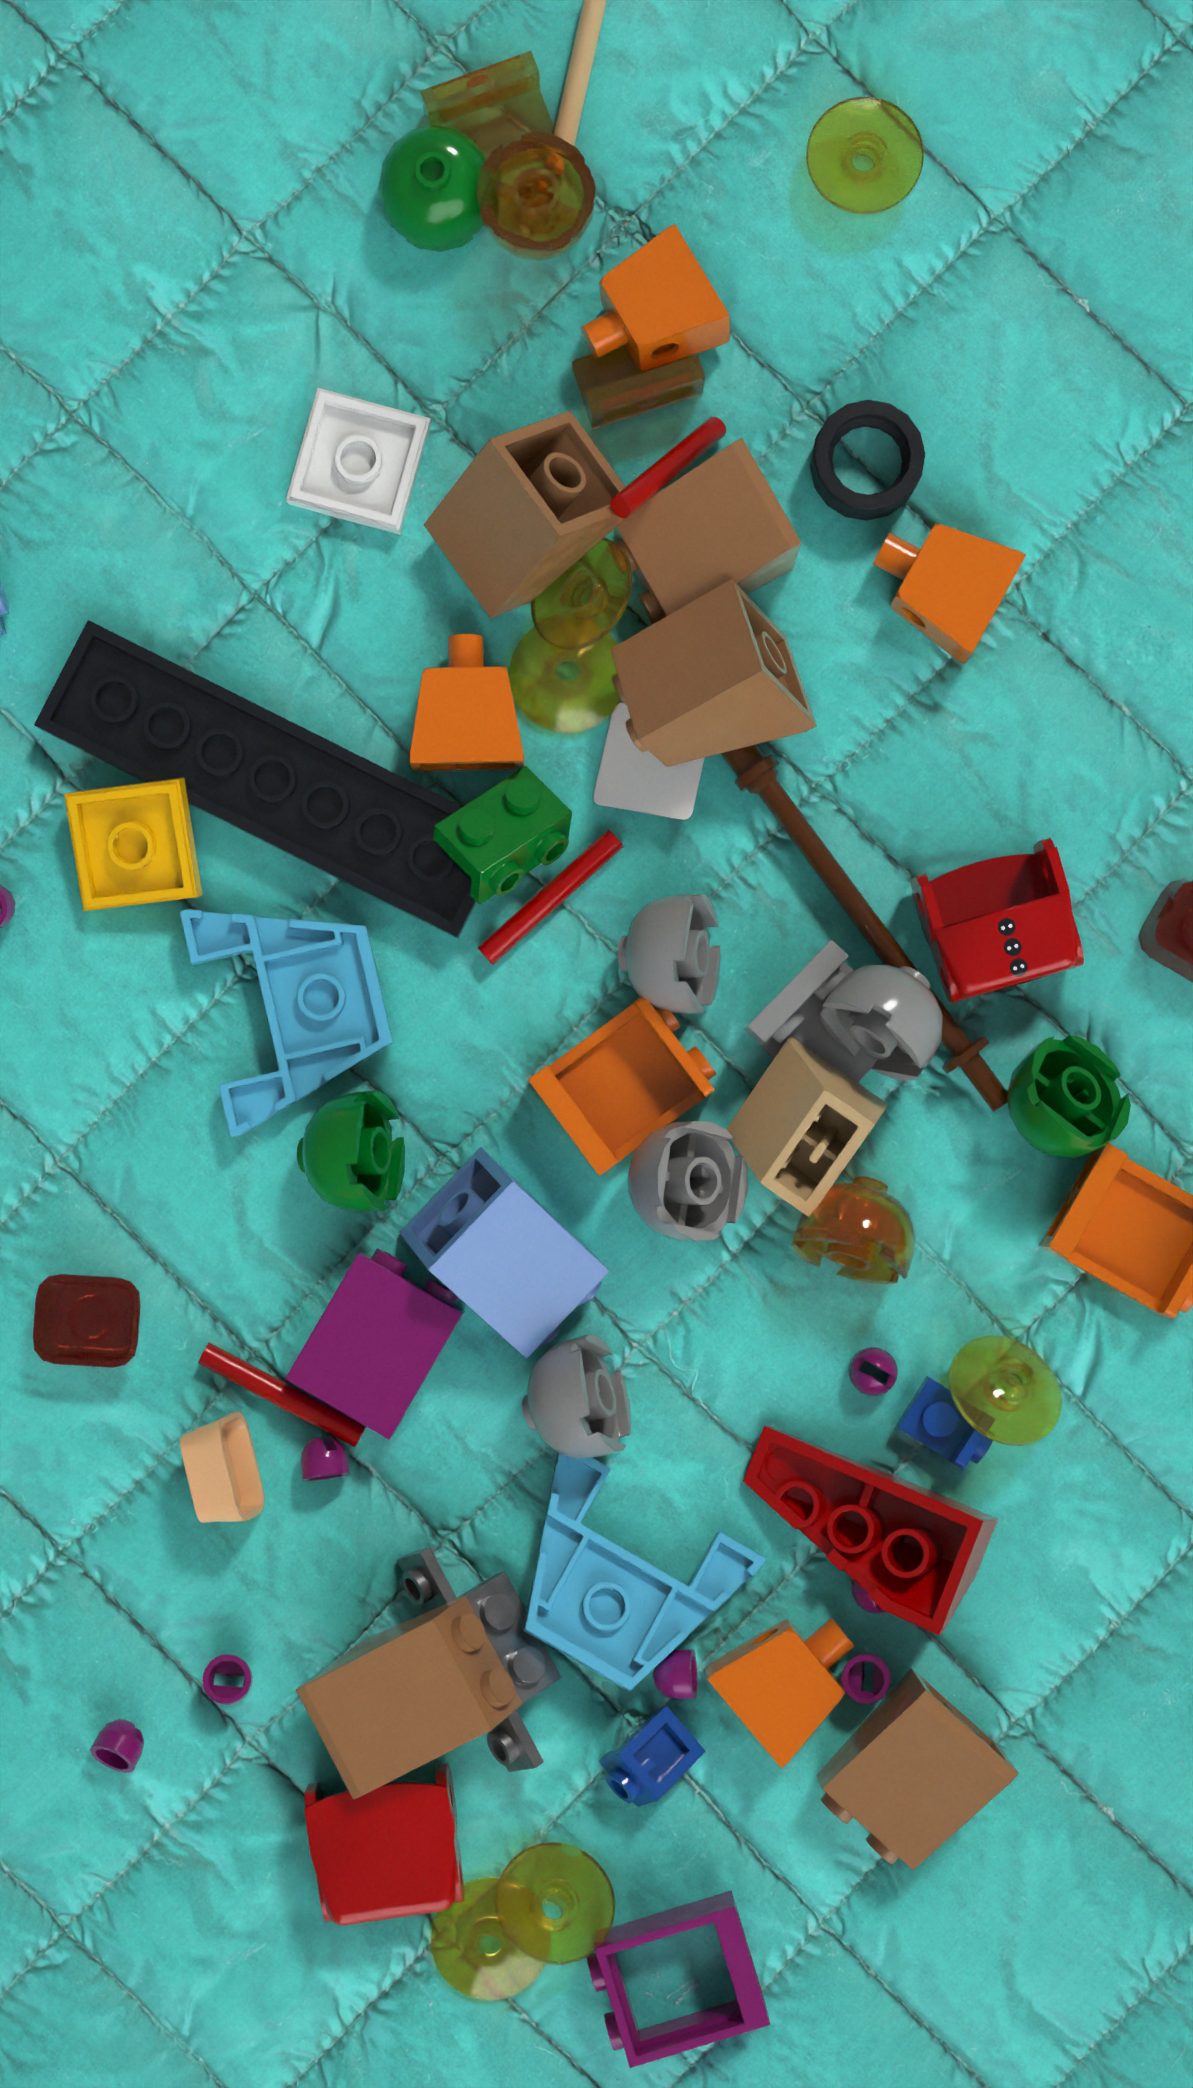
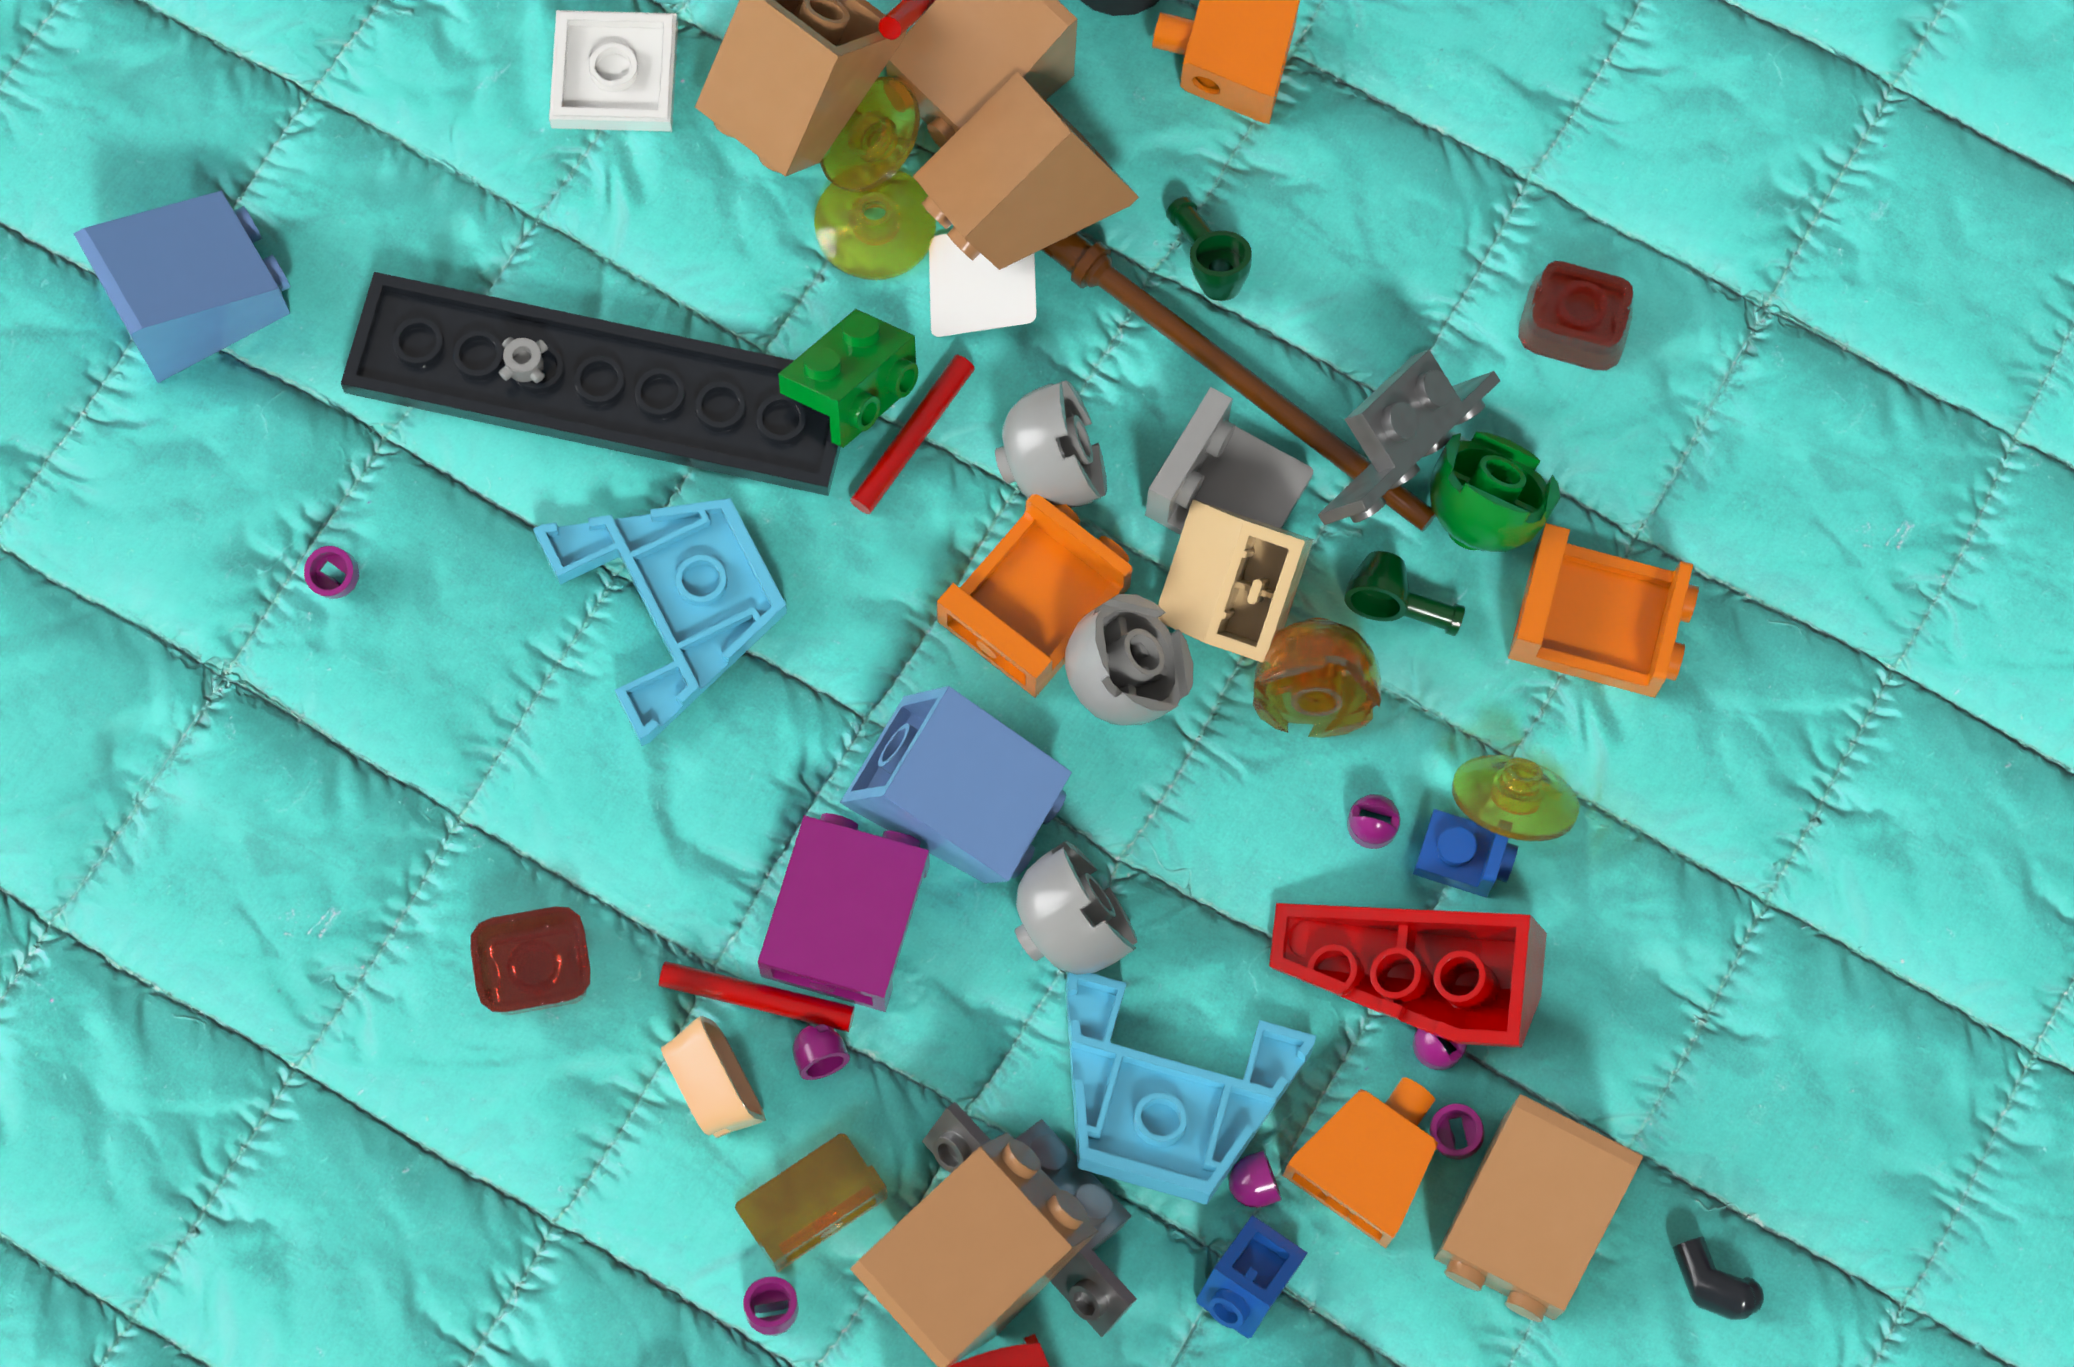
camera: 15 degrees left, 15 degrees down
yellow tile [64,778,203,911] -> none
green cylinder [297,1091,405,1212] -> none
orange torso [410,634,525,772] -> none
light grey cylinder [820,965,943,1080] -> none
red piece [911,838,1084,1003] -> none
none -> light grey piece [499,337,548,383]
none -> clear orange panel [735,1133,888,1273]
none -> dark green bar [1166,196,1252,301]
none -> flat silver bracket [1318,350,1500,525]
none -> dark green bar [1344,551,1465,636]
none -> black arm [1673,1237,1764,1320]

